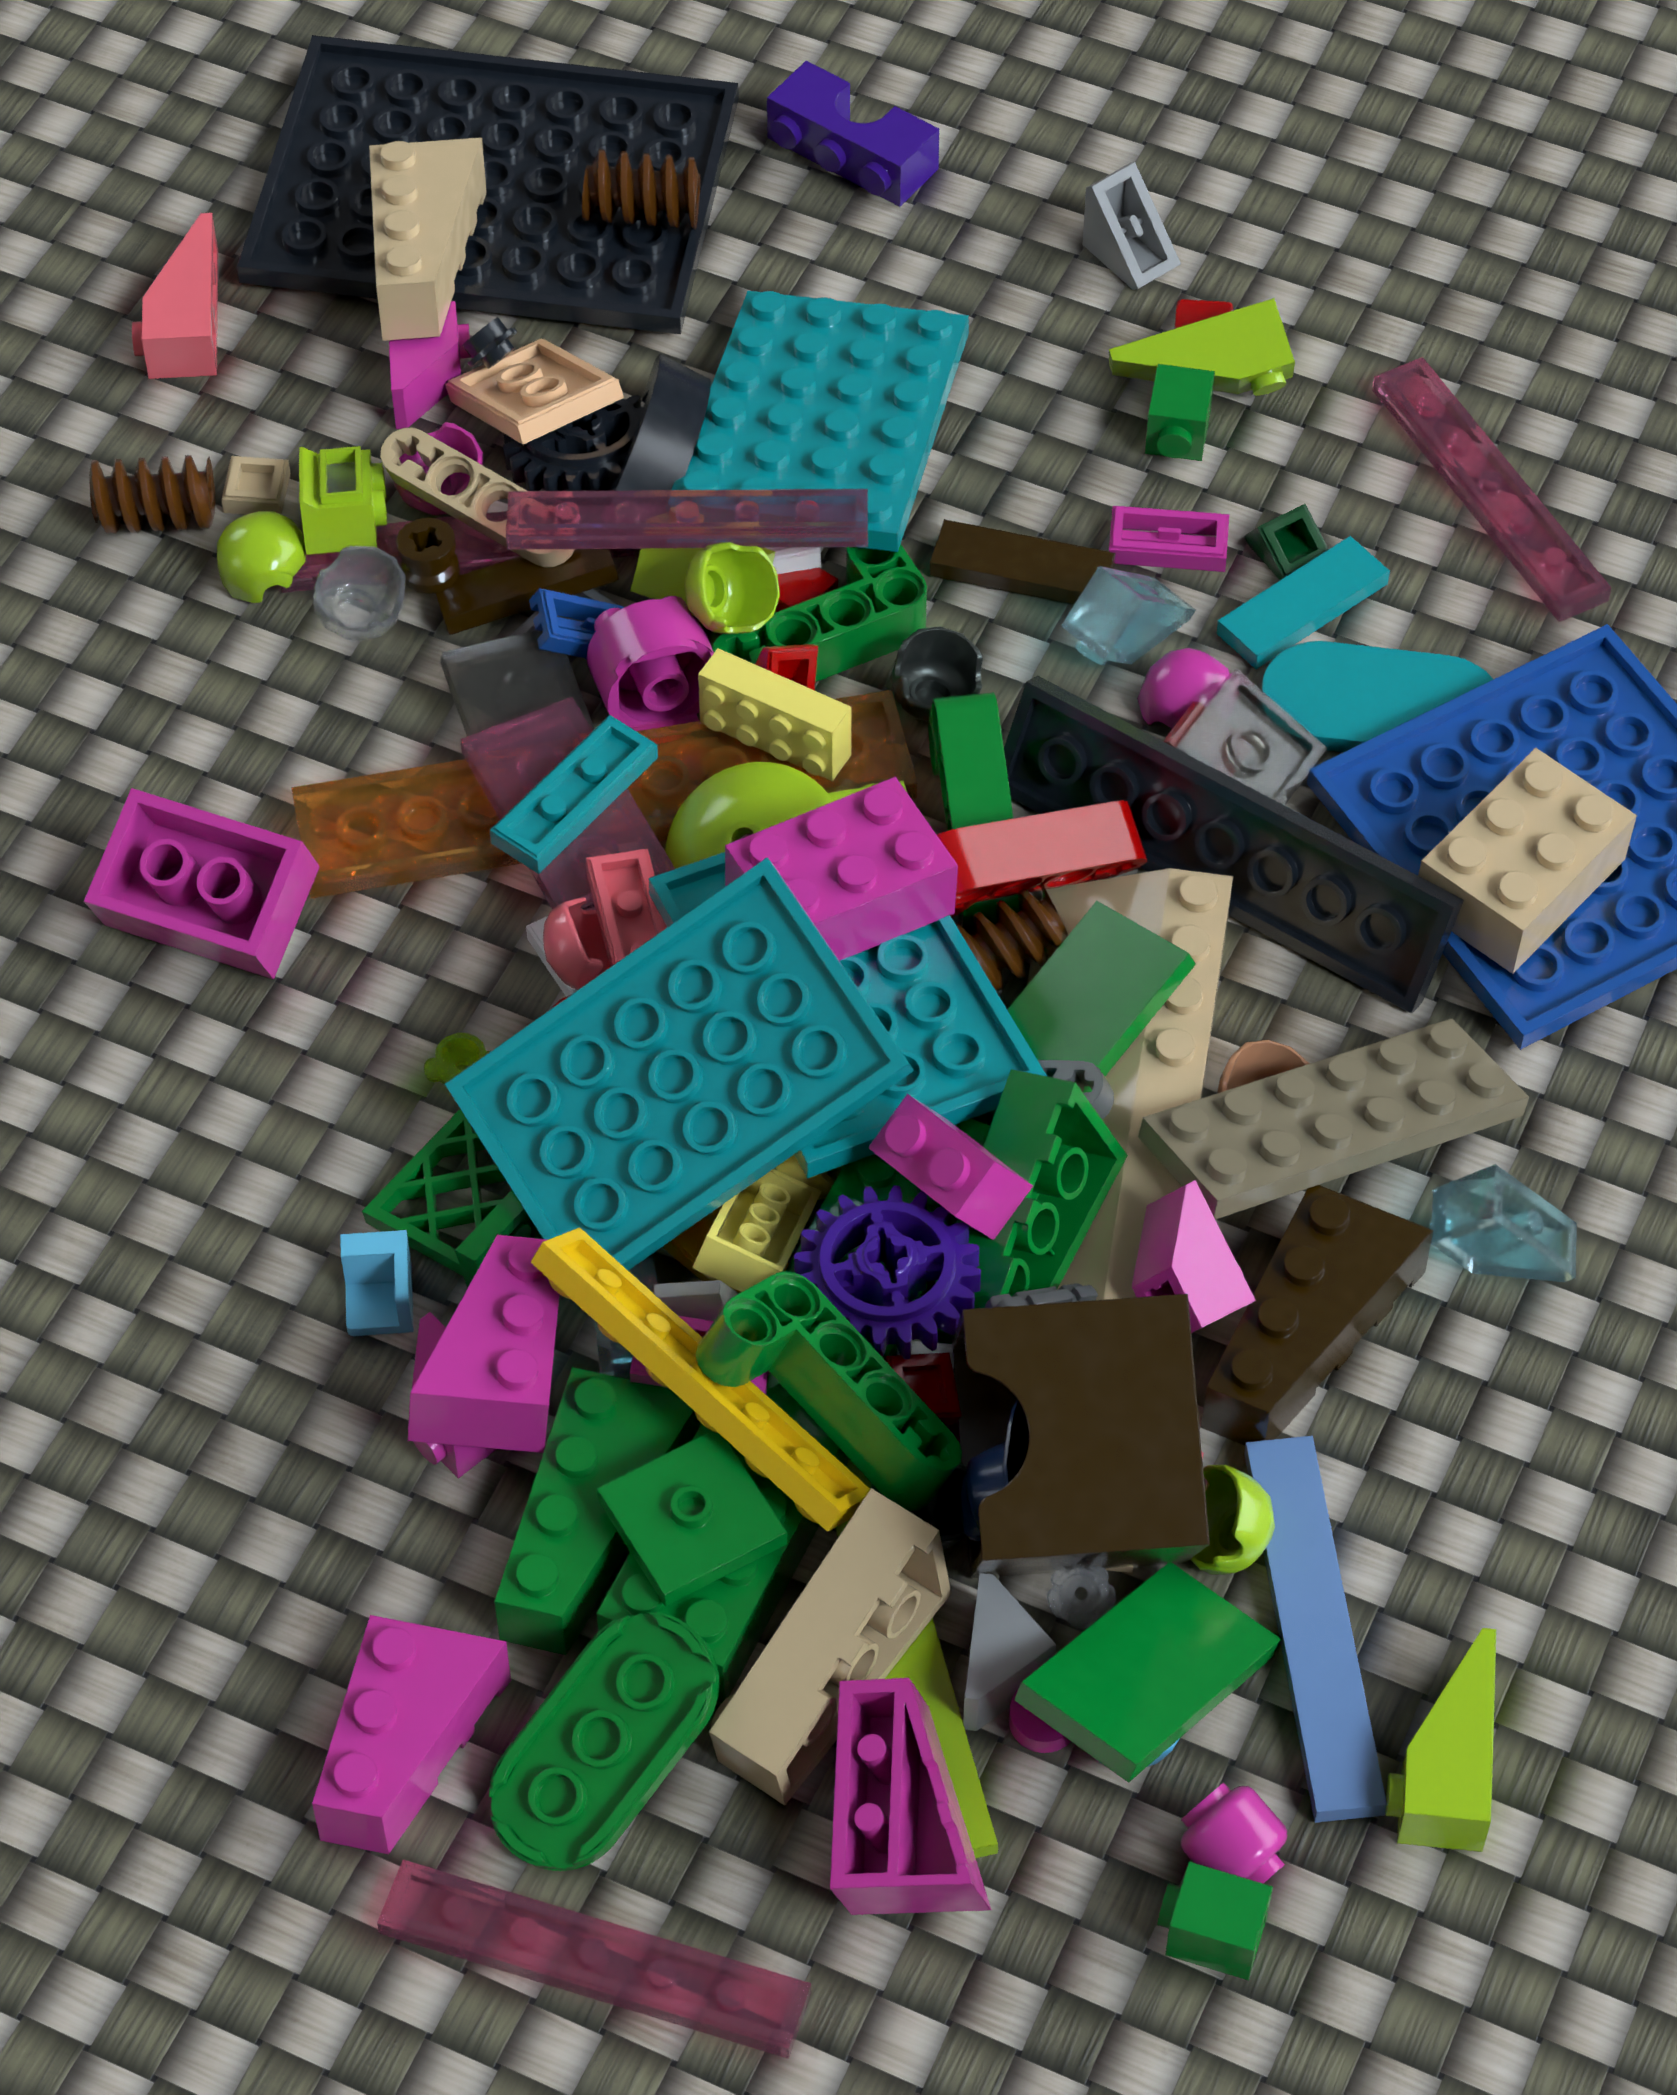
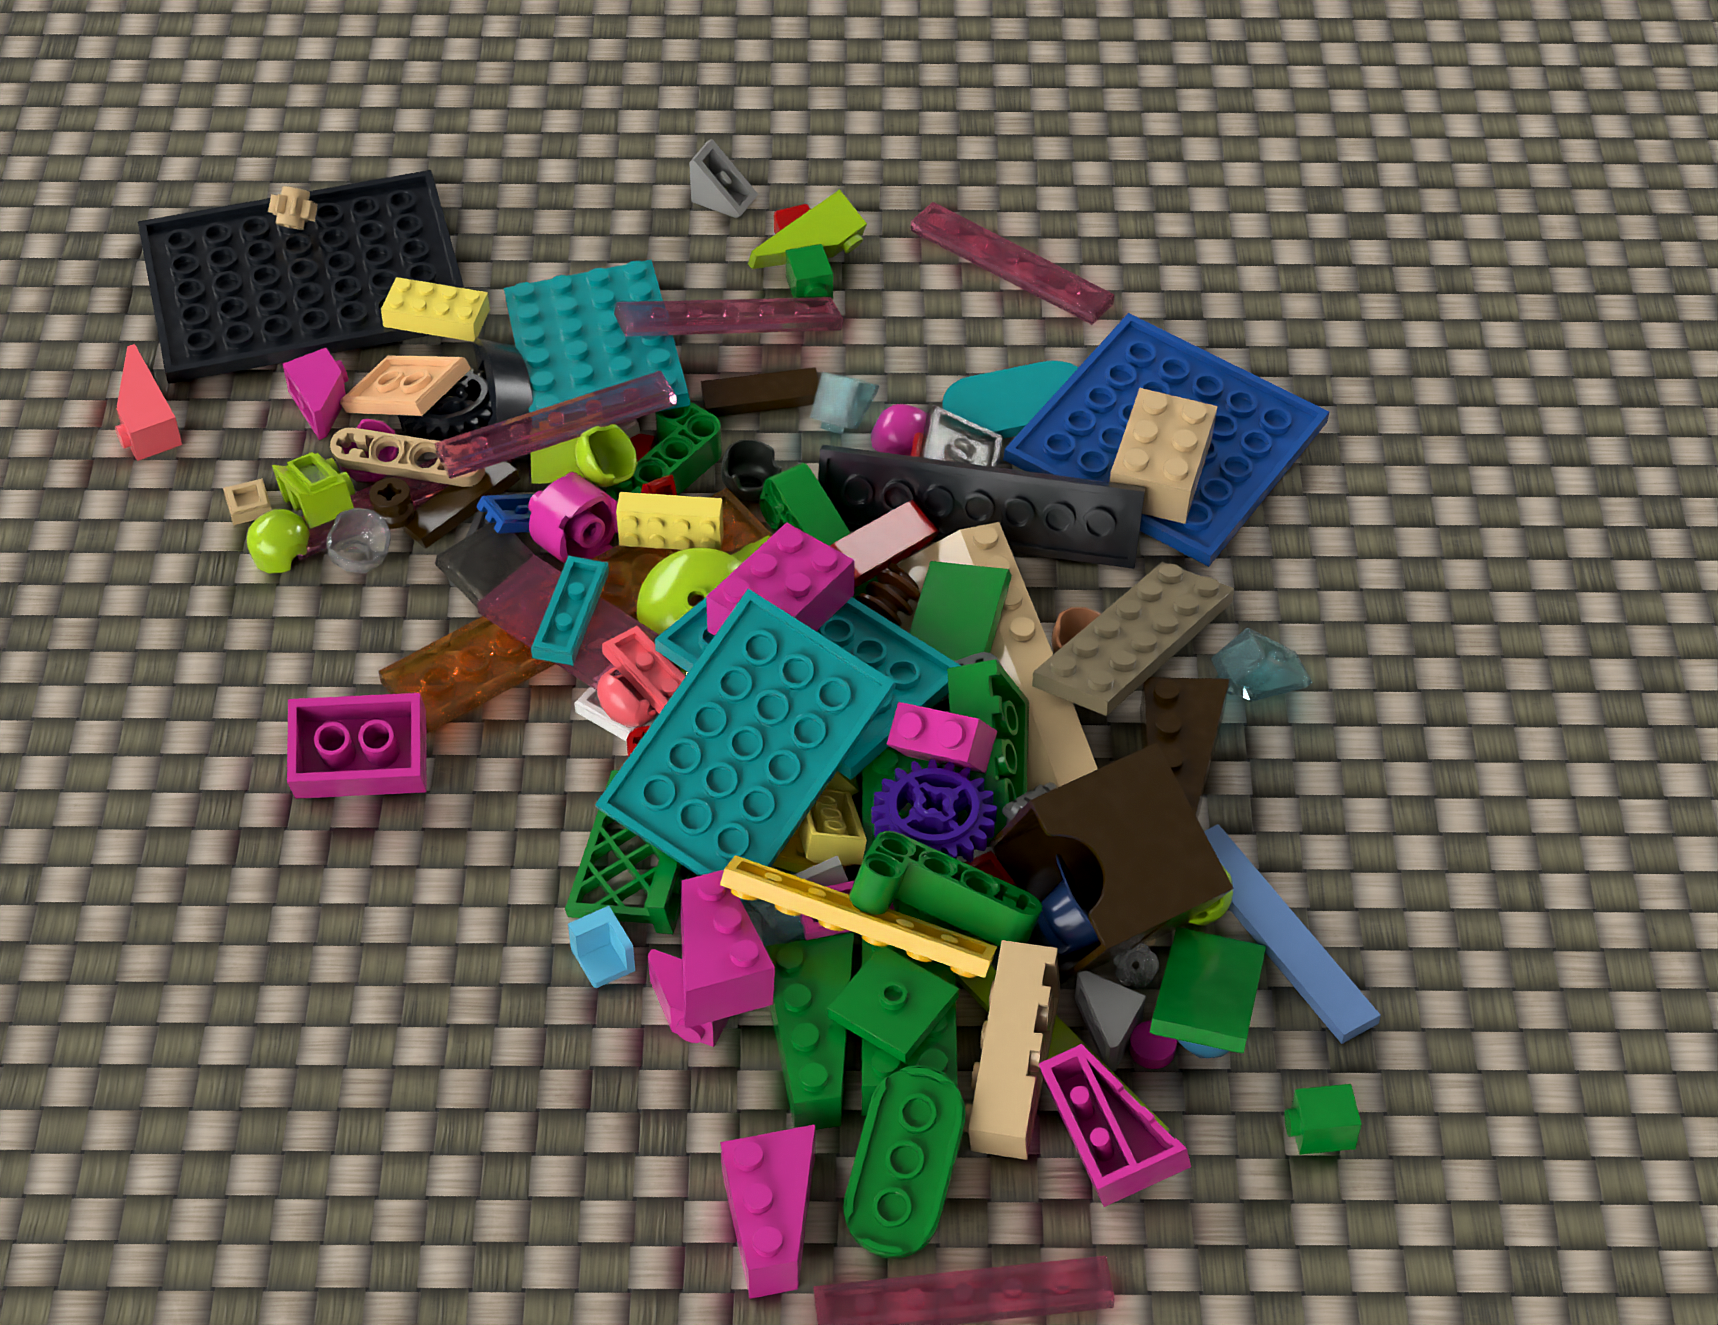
camera: 25 degrees left, 5 degrees down
reddish brown piece [89,455,216,534] -> none
tan wedge [369,138,487,341] -> none
clear neon green plate [424,1033,491,1085] -> none
black plate [462,317,518,369] -> none
reddish brown piece [582,149,700,230] -> none
dark purple arch [767,61,940,207] -> none
dark pink tile [1109,506,1230,572] -> none
slope [1132,1180,1256,1333] -> none
dark pink head [1181,1782,1288,1883] -> none
teal tile [1216,536,1390,669] -> none
dark green slope [1244,504,1329,580] -> none
lime slope [1385,1628,1497,1852] -> none
none -> tan gear [268,186,318,230]
none -> light yellow piece [381,277,490,342]
none -> clear pink tile [614,297,844,336]

